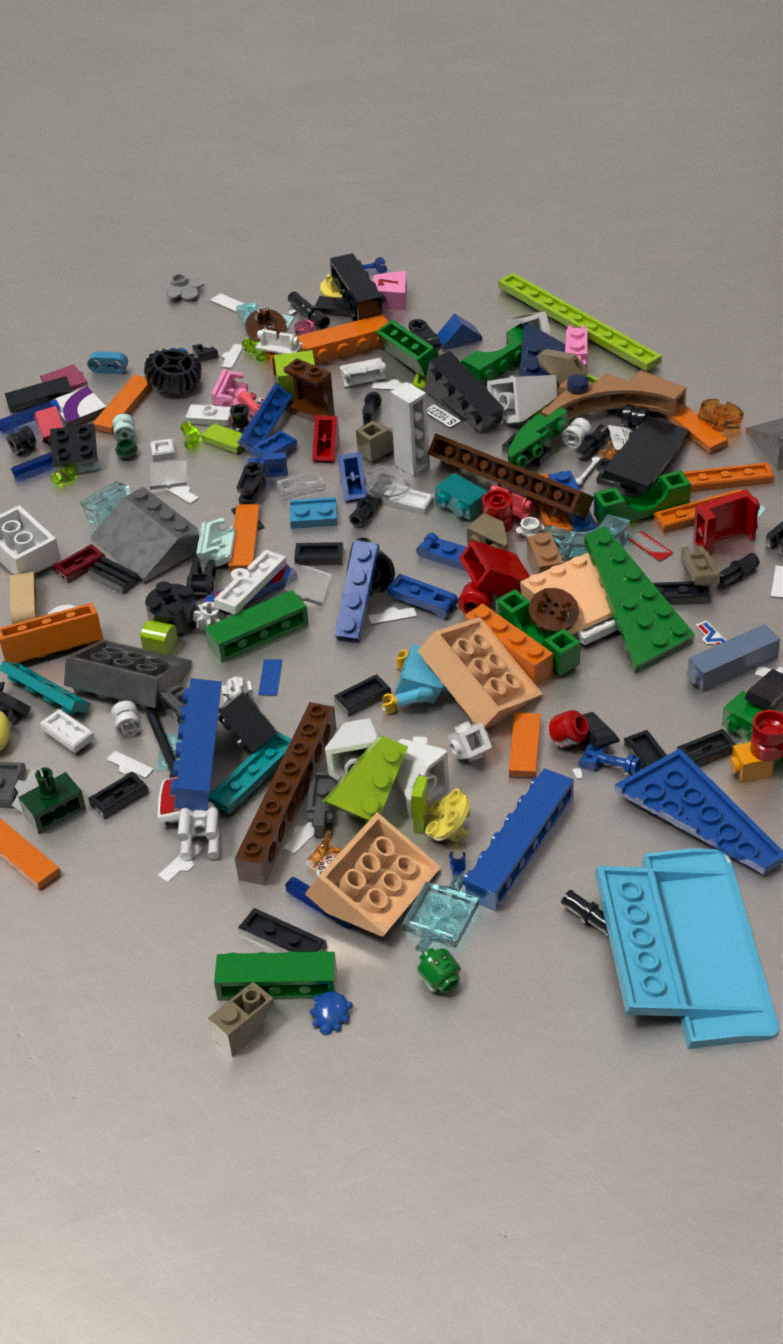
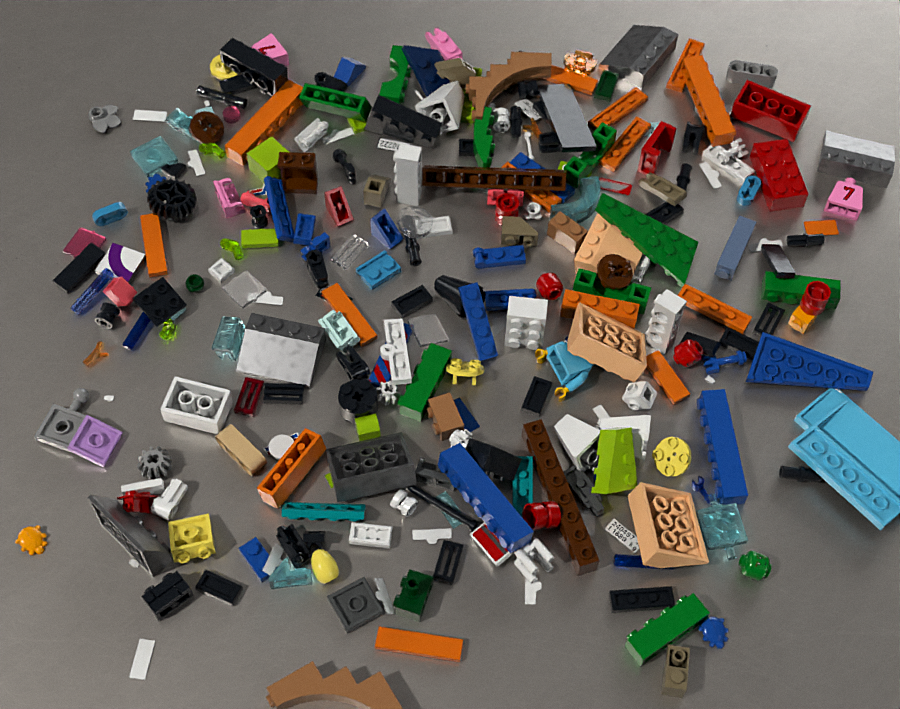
camera: 40 degrees left, 15 degrees up
light aqua wheel [112,414,136,442] -> none
white plate [185,404,232,427] -> none
white hinge [255,329,303,354] -> none
clear orange bar [306,830,340,868] -> none
clear blue hand [362,257,387,273] -> none
lime tile [411,776,430,834] -> none
teal brick [434,473,488,521] -> none
red brick [459,540,530,596] -> none
lime plate [498,273,662,372] -> none
white panel [506,311,551,333] -> none
dark blue tile [567,374,588,394] -> none
sticker [695,621,727,645] -> none
none -> clear light blue plate [130,136,178,178]
none -> medium nougat brick [426,392,464,441]
none -> light yellow plate [446,358,485,386]
none -> white brick [504,296,548,350]
none -> red wheel [522,501,561,530]
none -> dark green tile [594,70,619,102]
none -> white brick [646,289,687,355]
none -> orange plate [678,284,752,334]

